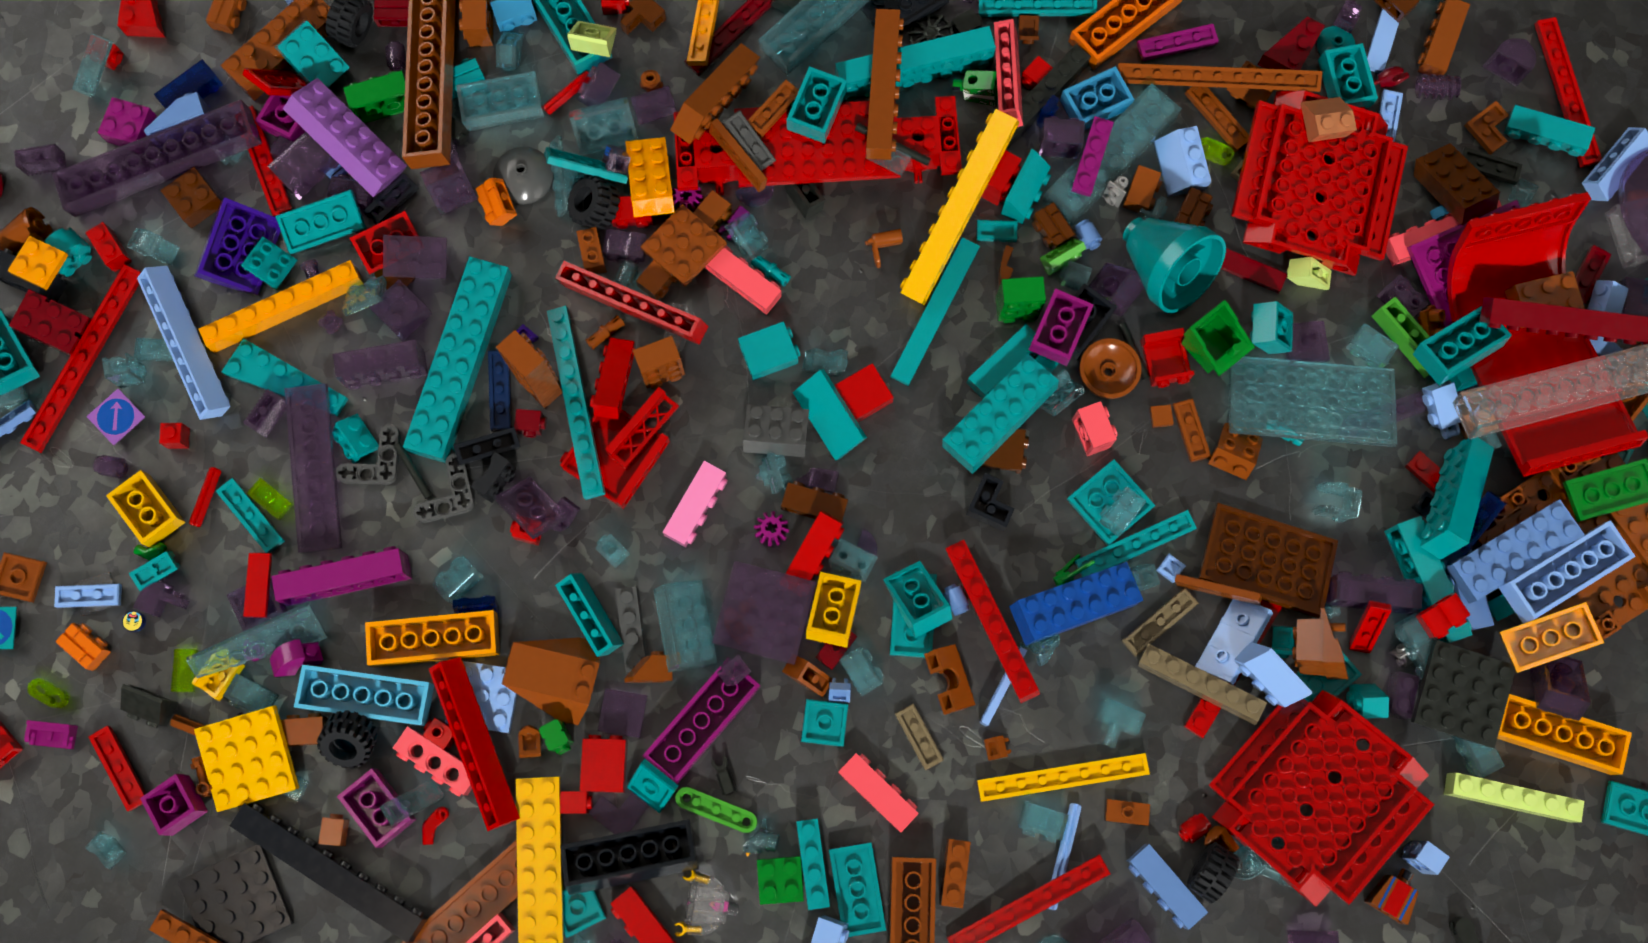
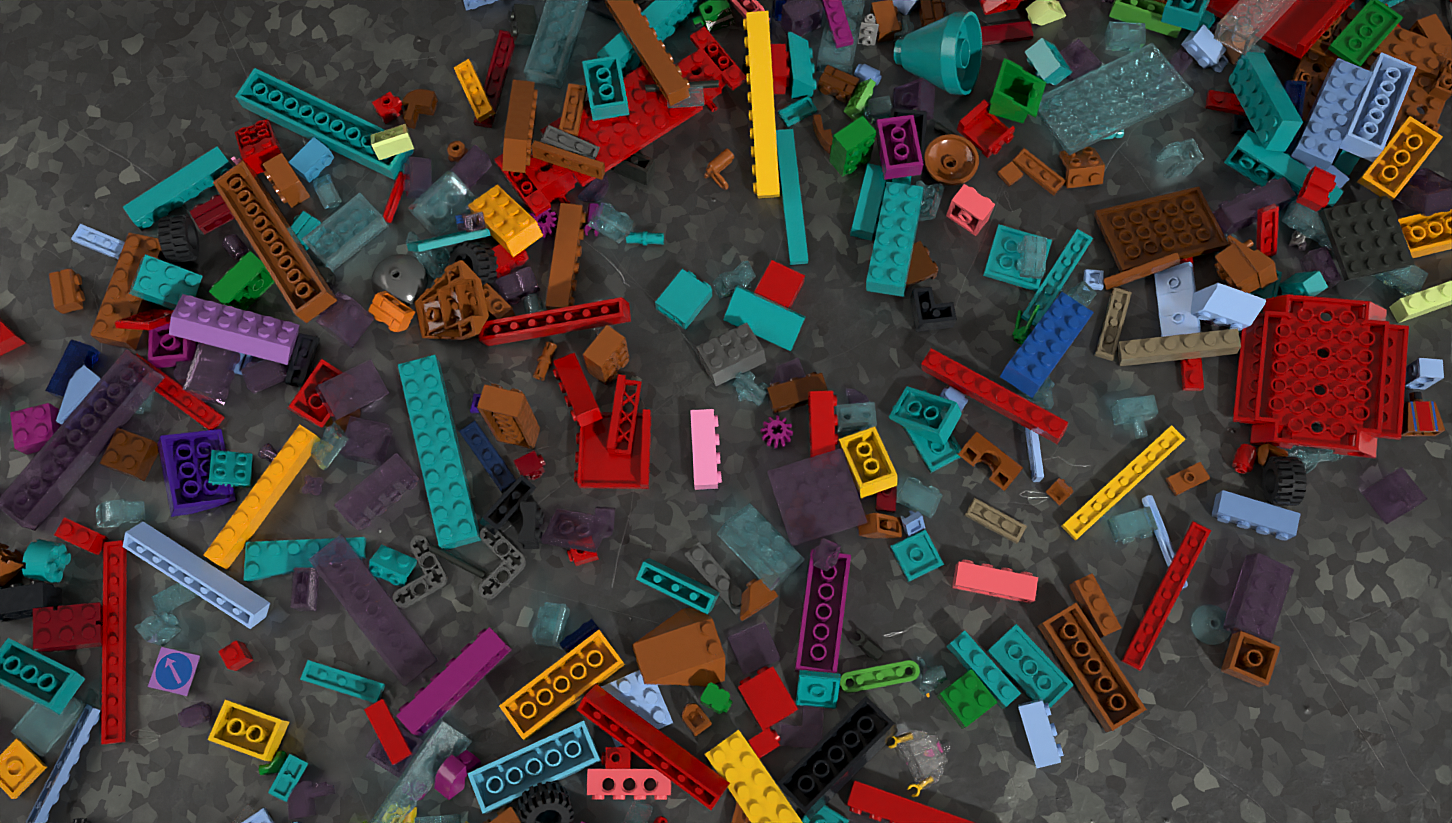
camera: 30 degrees left, 5 degrees down
light orange plate [7,236,68,290] -> none
red axle [189,467,221,527] -> none
clear neon green plate [246,478,294,520] -> none
teal tile [276,190,367,255] -> none
teal plate [547,305,606,500] -> none
clear light blue brick [595,534,630,568] -> none
dark orange plate [640,204,727,287] -> none
coral brick [705,246,782,315] -> none
teal bracket [1271,625,1294,658] -> none
none -> dark orange wedge [415,260,489,340]

